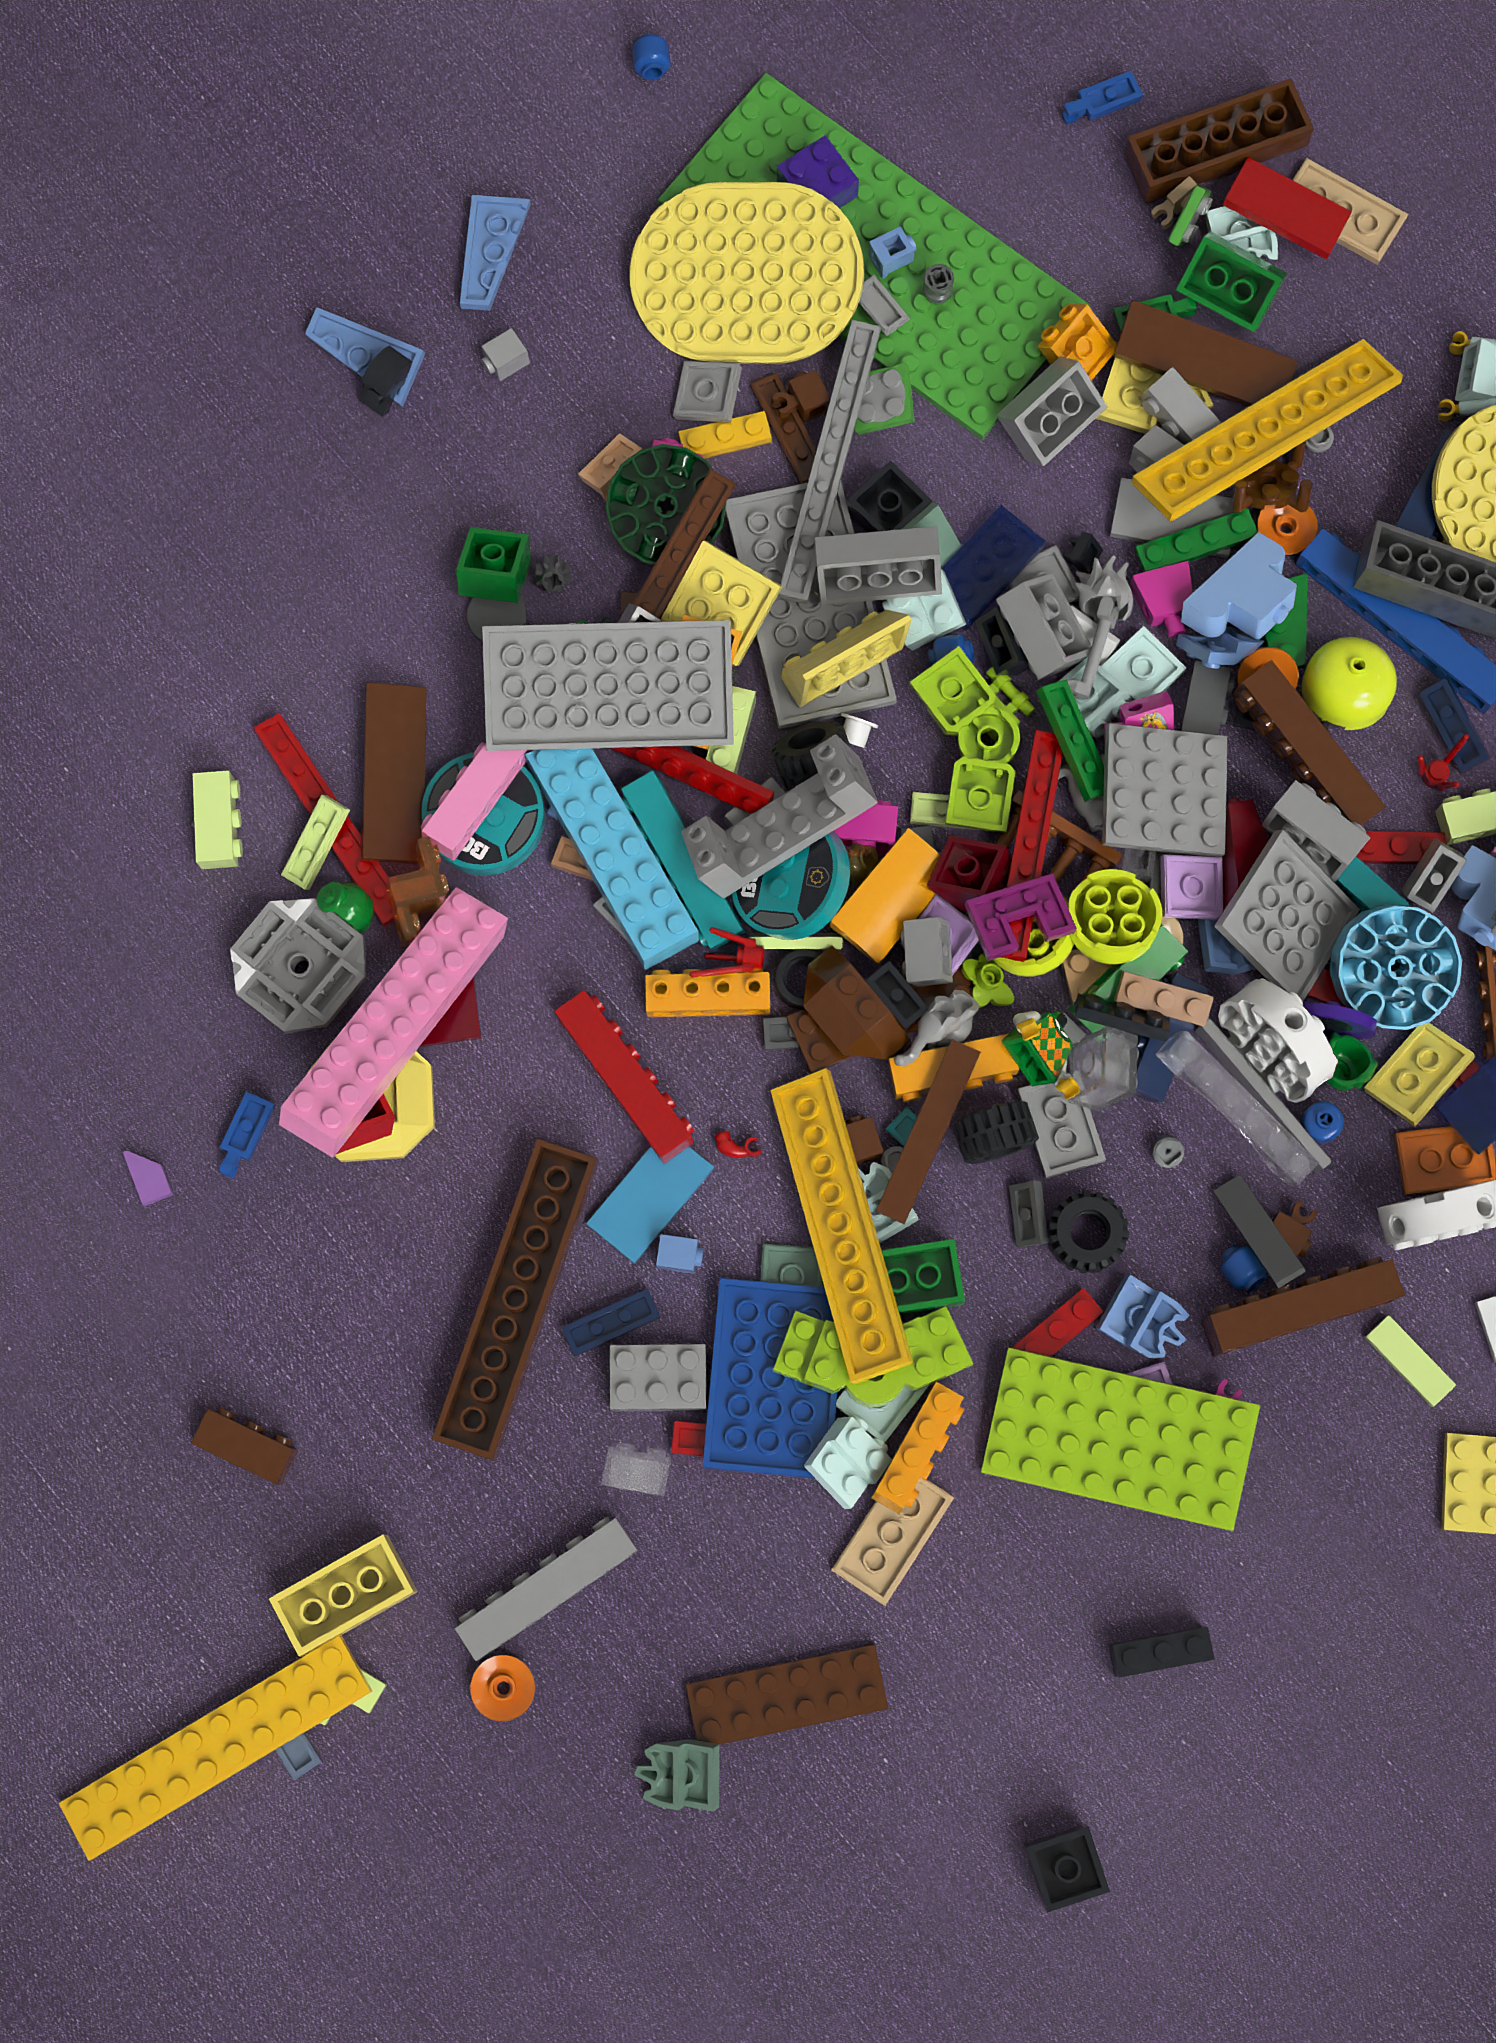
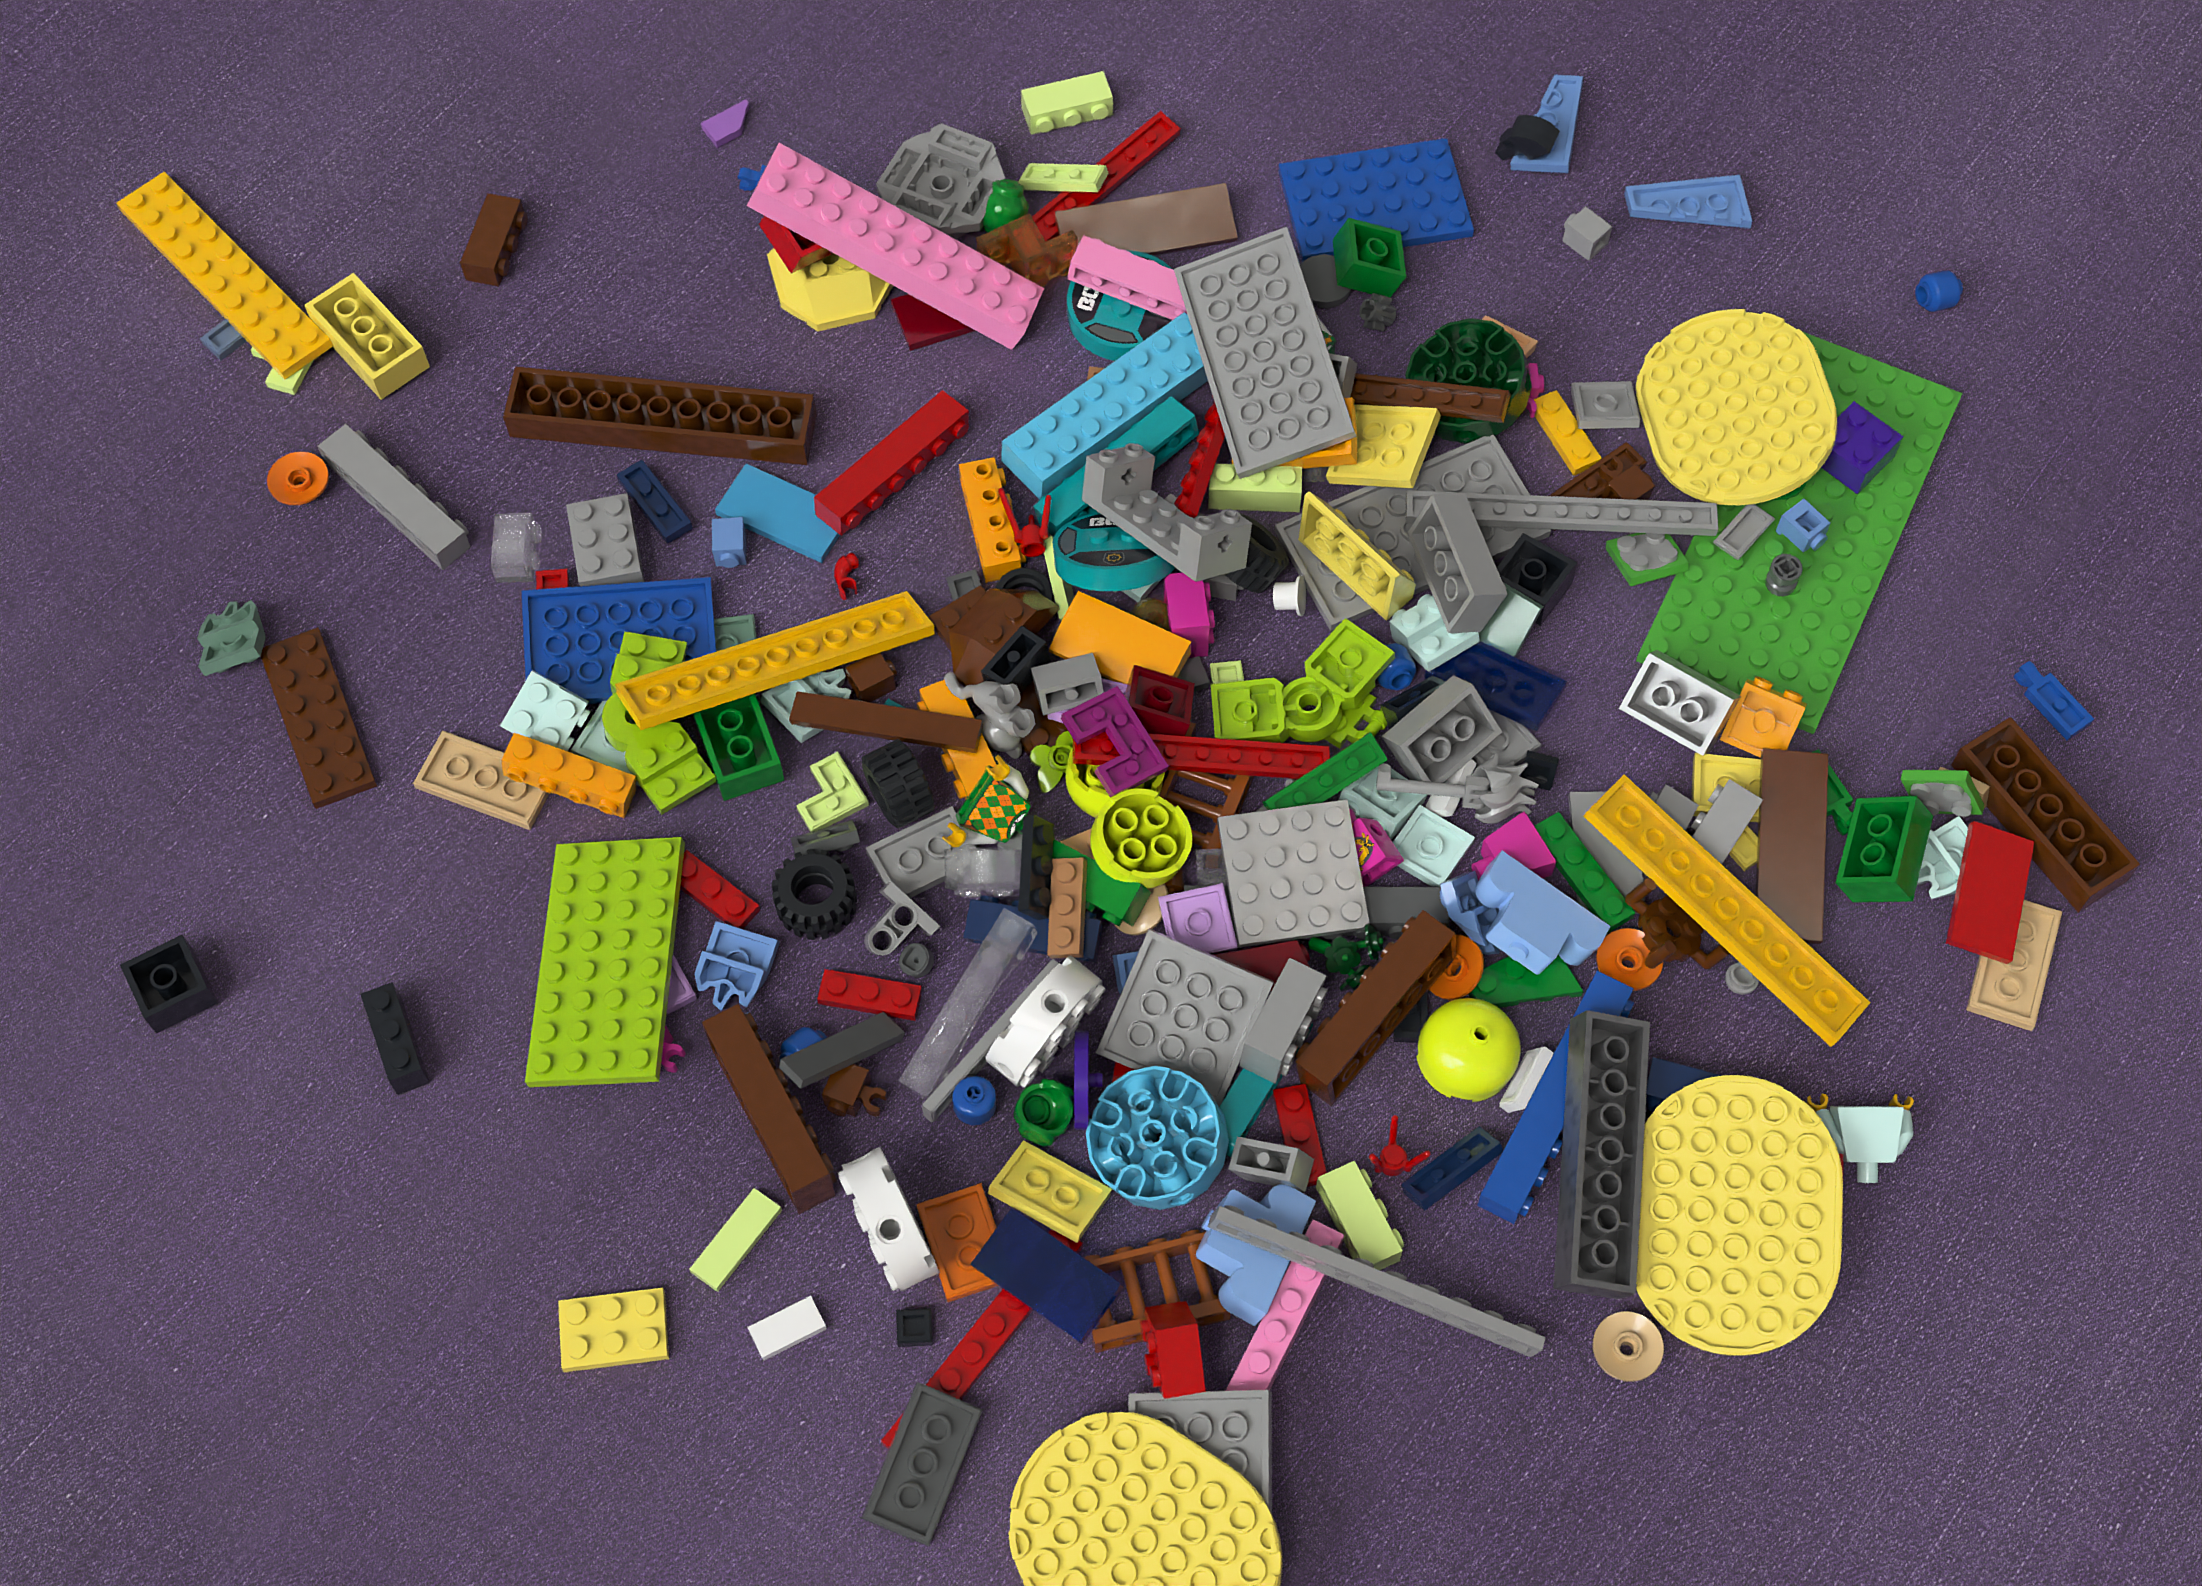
camera: 75 degrees right, 15 degrees down
none -> yellowish green tile [796,751,869,832]
none -> red plate [817,969,922,1021]
none -> light grey tile [864,881,940,956]
none -> blue plate [1278,138,1474,262]
none -> dark green plant [1309,924,1383,992]
none -> white tile [1499,1046,1554,1113]

